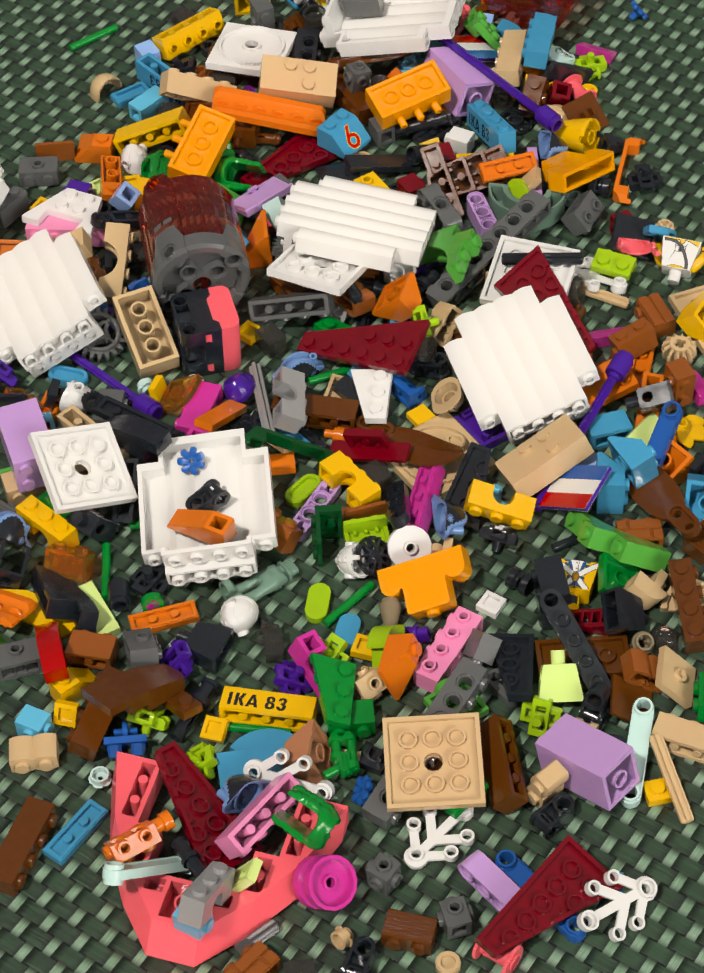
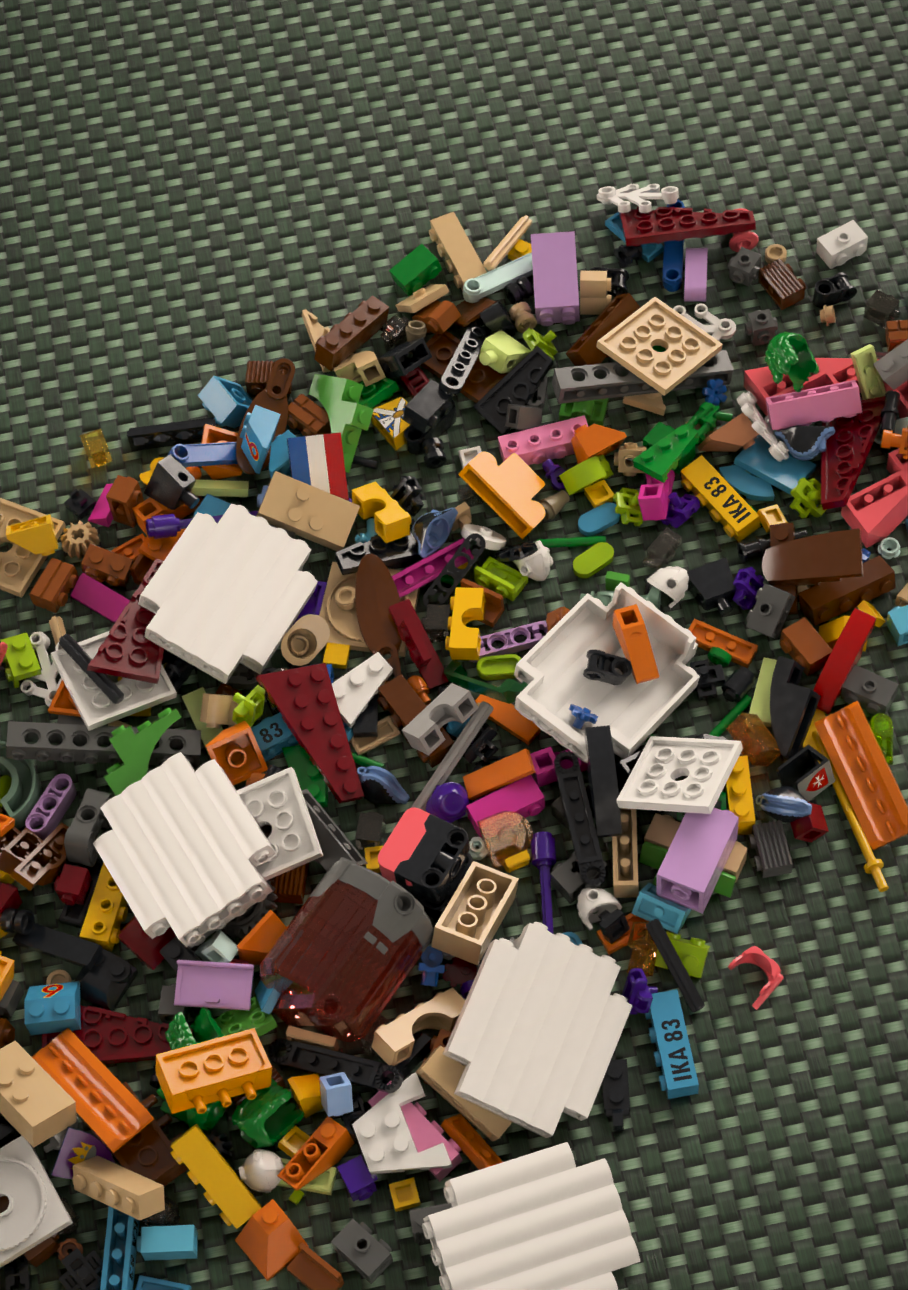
camera: 130 degrees left, 10 degrees up
light aqua plate [137,378,153,396] -> none
dark pink wheel [292,854,357,911] -> none
dark green bracket [311,504,343,566] -> none
black tile [359,744,385,776] -> none
none -> bright green tile [605,571,630,591]

